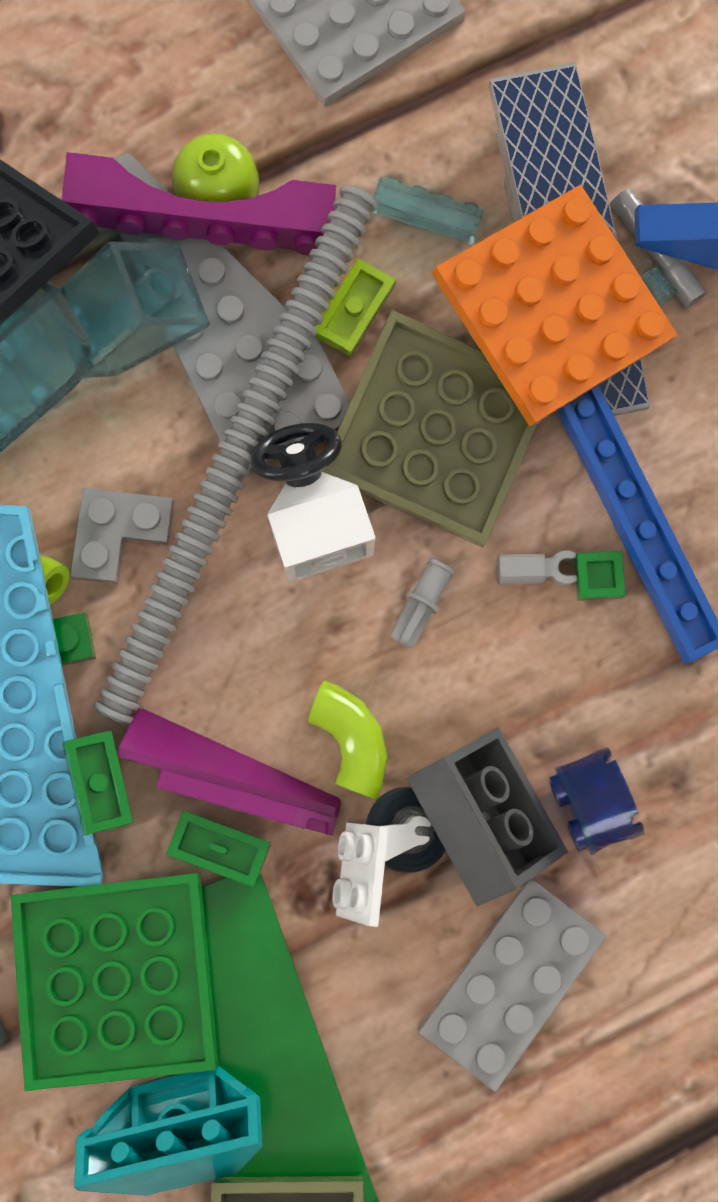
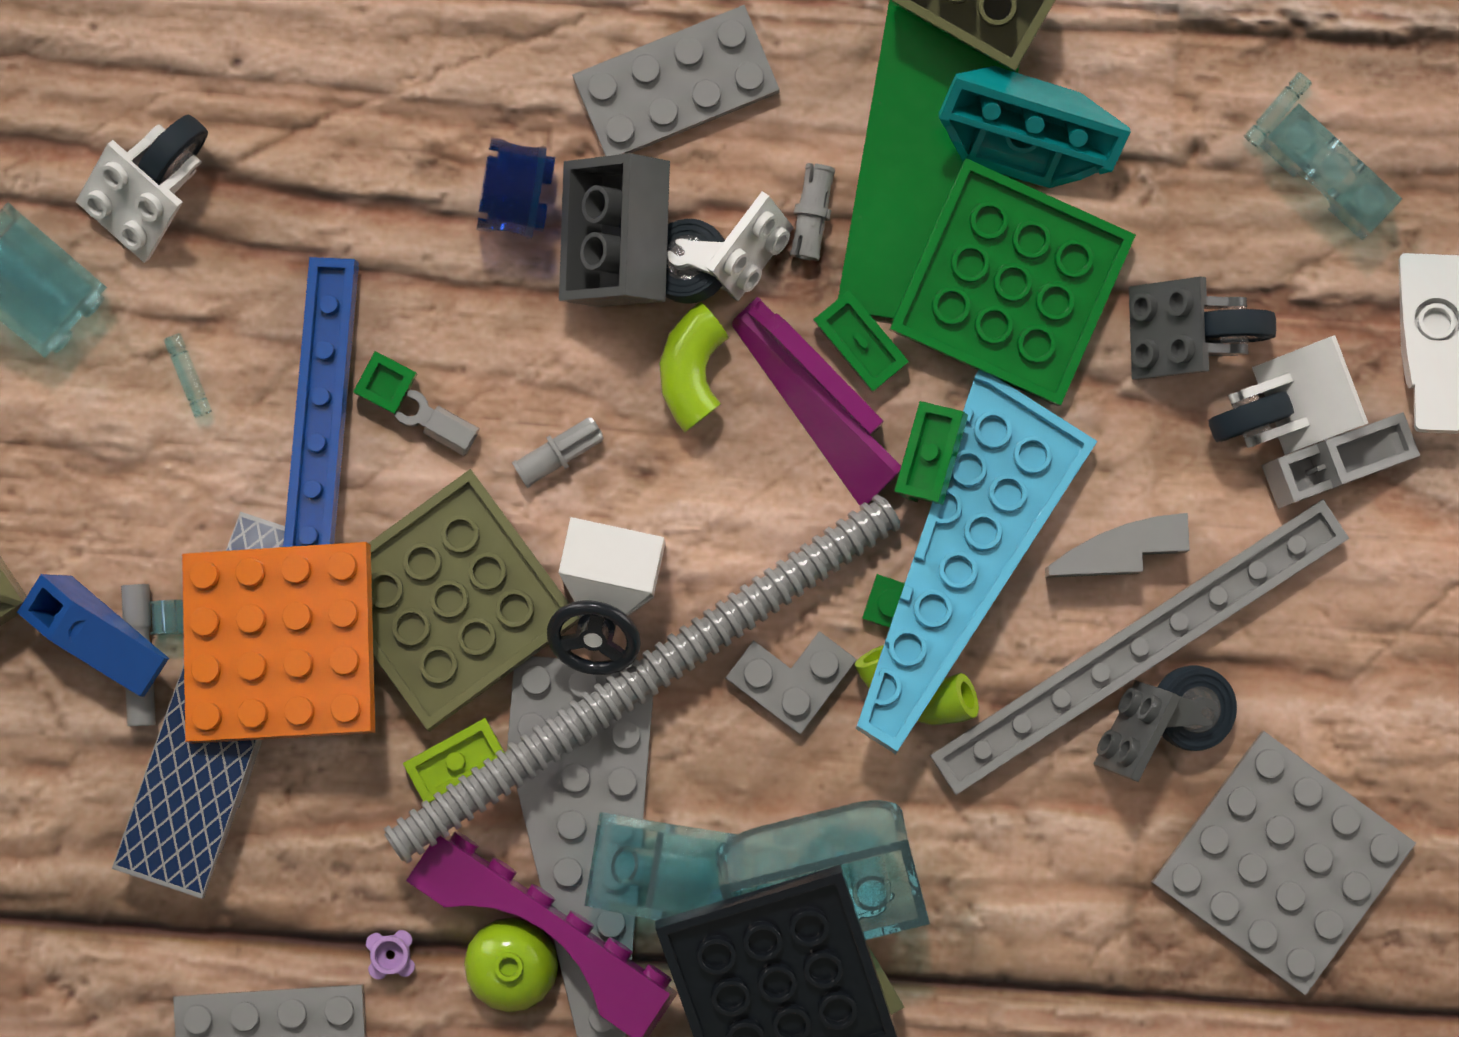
camera: 145 degrees left, 5 degrees up
clear light blue piece [372,177,484,245] -> none
none -> lavender plate [366,930,415,979]
none -> light grey pin [790,163,835,261]

